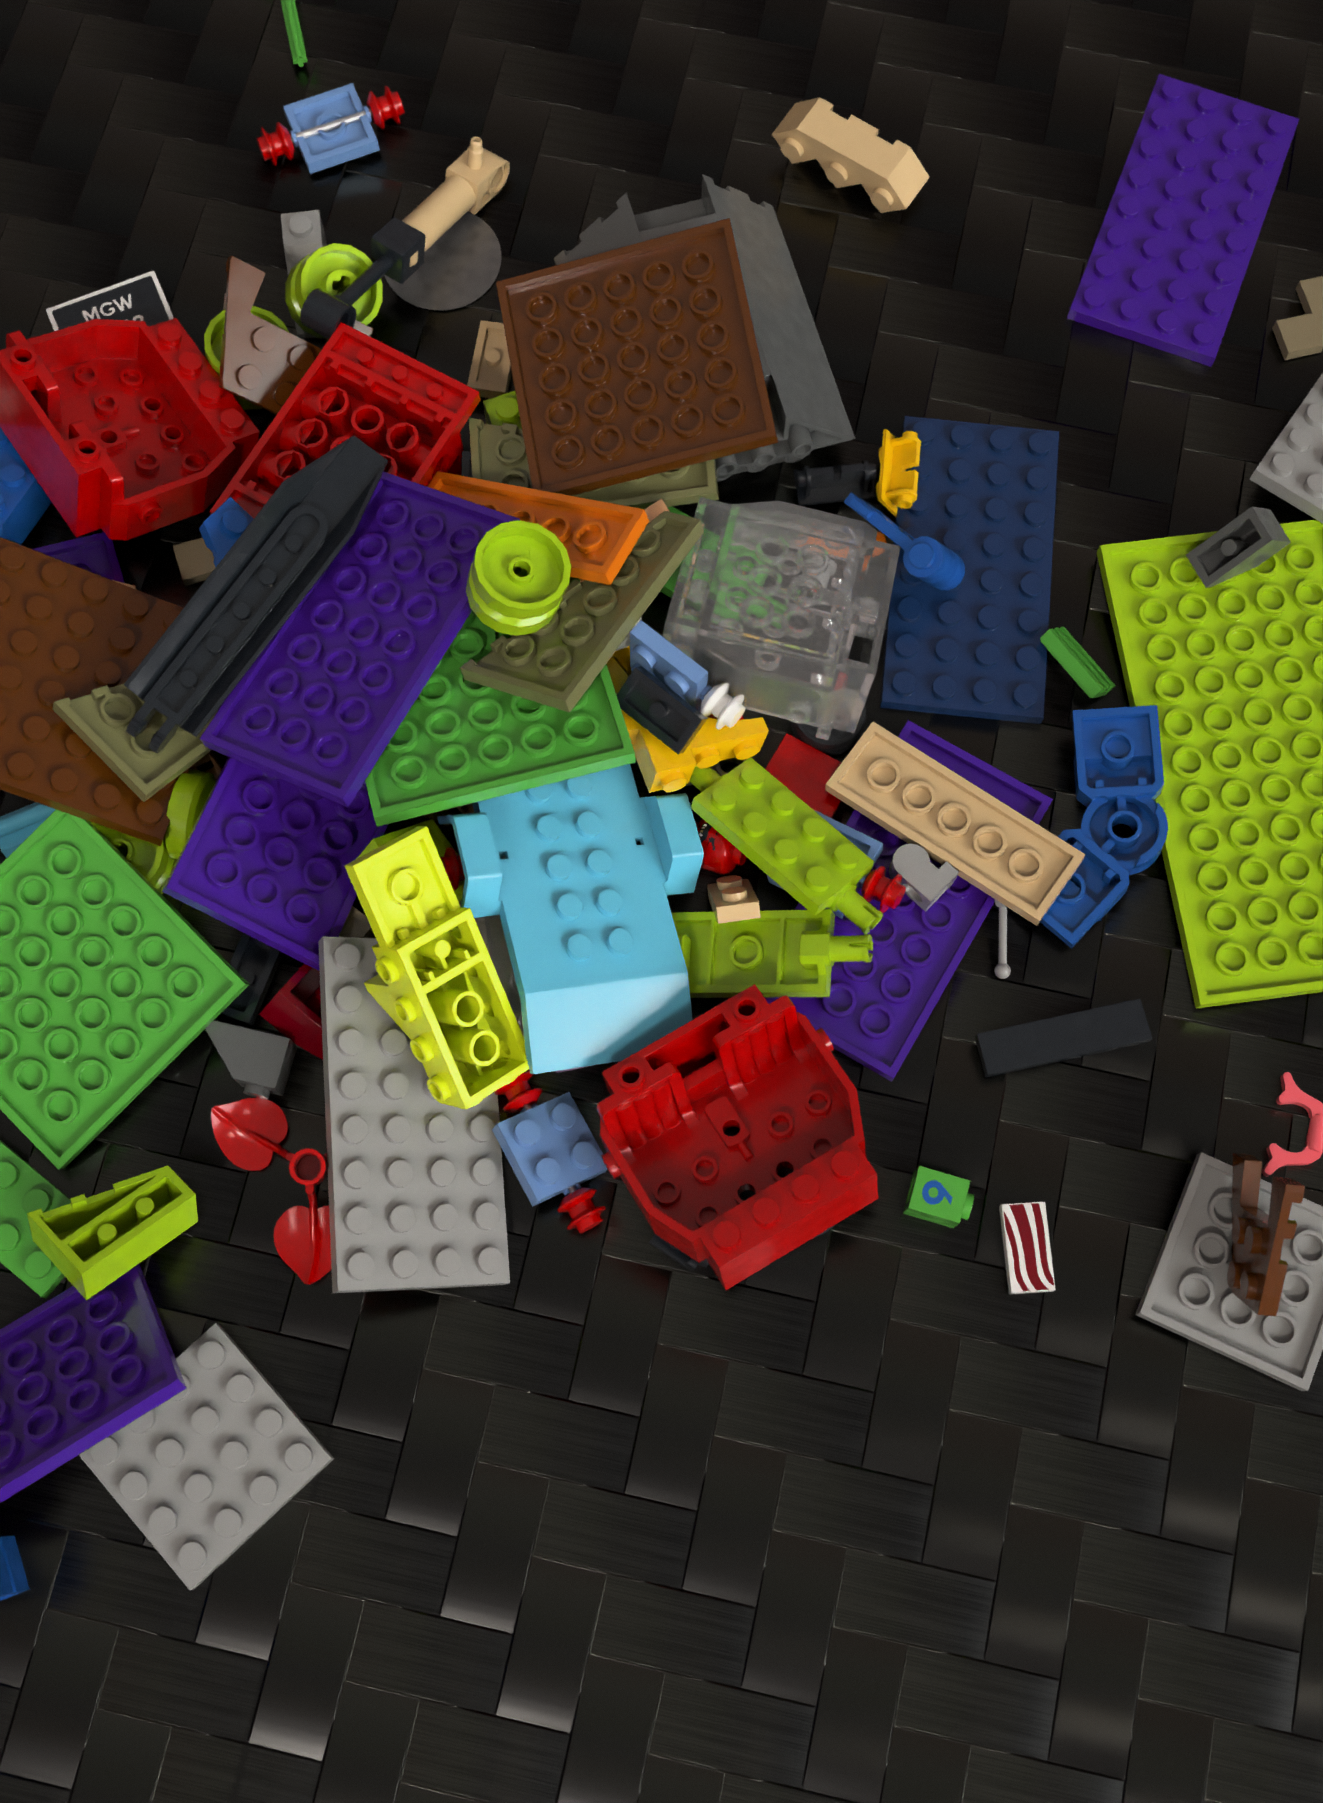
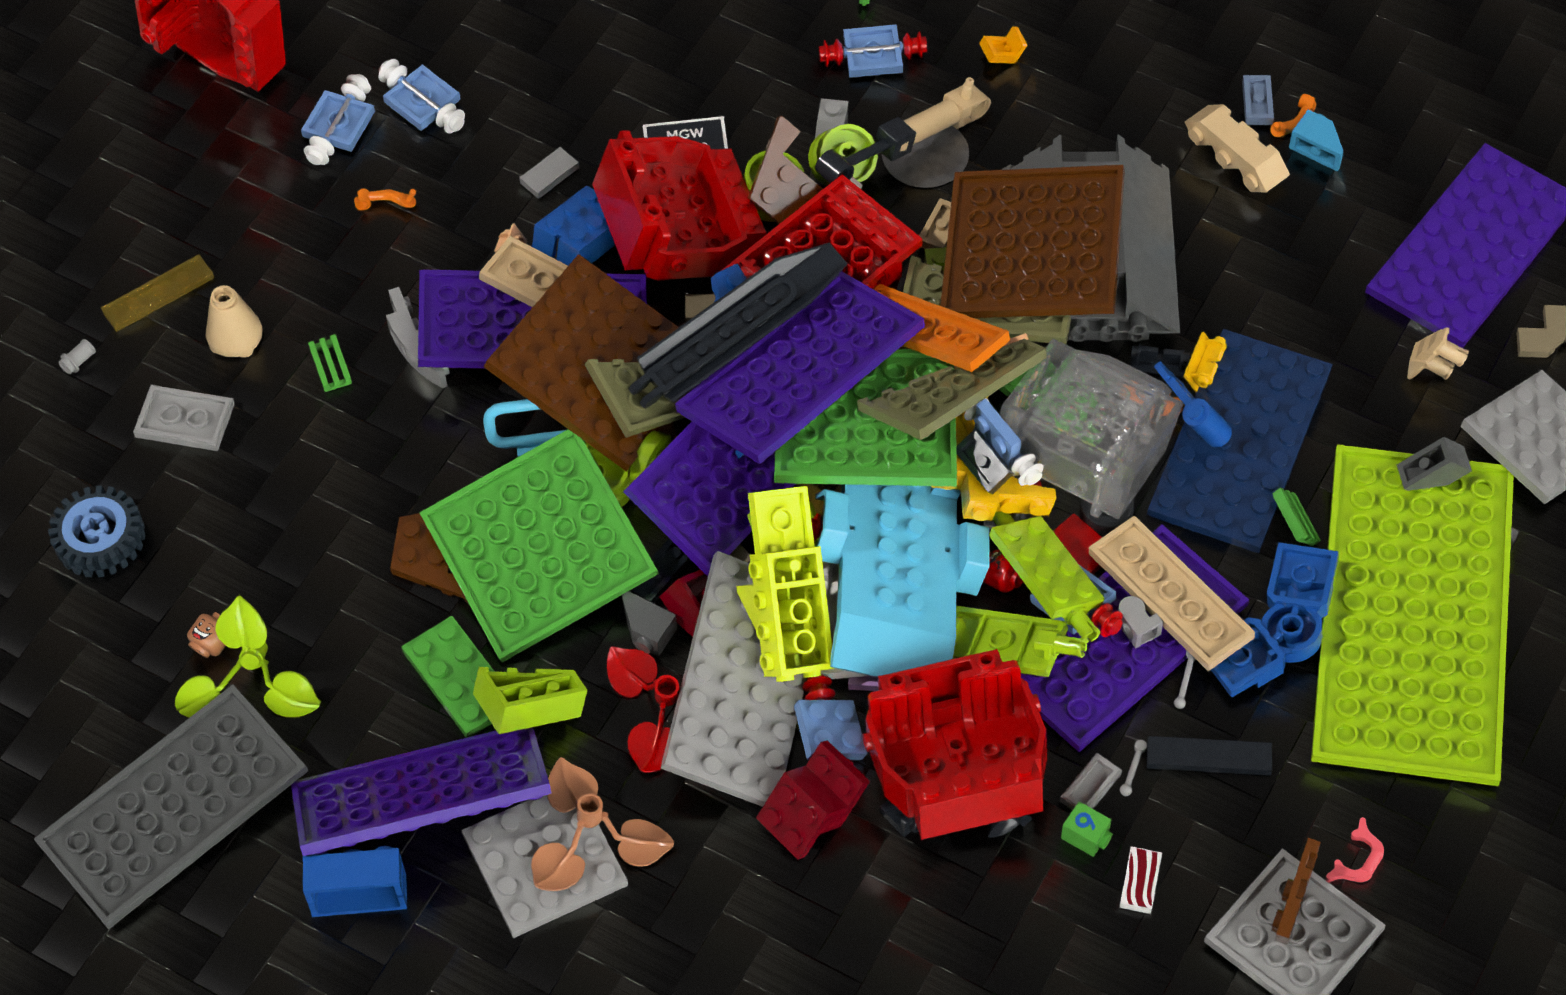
camera: 20 degrees right, 15 degrees down
lime wheel [466,520,571,636] -> none
tan plate [707,875,761,924] -> none
none -> nougat plant [531,757,674,891]
none -> dark red bracket [756,740,870,860]
none -> light orange bracket [979,27,1027,64]
none -> light grey tile [1060,753,1122,810]
none -> light grey hinge [1120,740,1147,796]
none -> sand blue plate [1242,75,1274,125]
none -> orange piece [1270,94,1316,137]
none -> dark azure slope [1289,109,1344,171]
none -> tan connector [1407,328,1469,380]

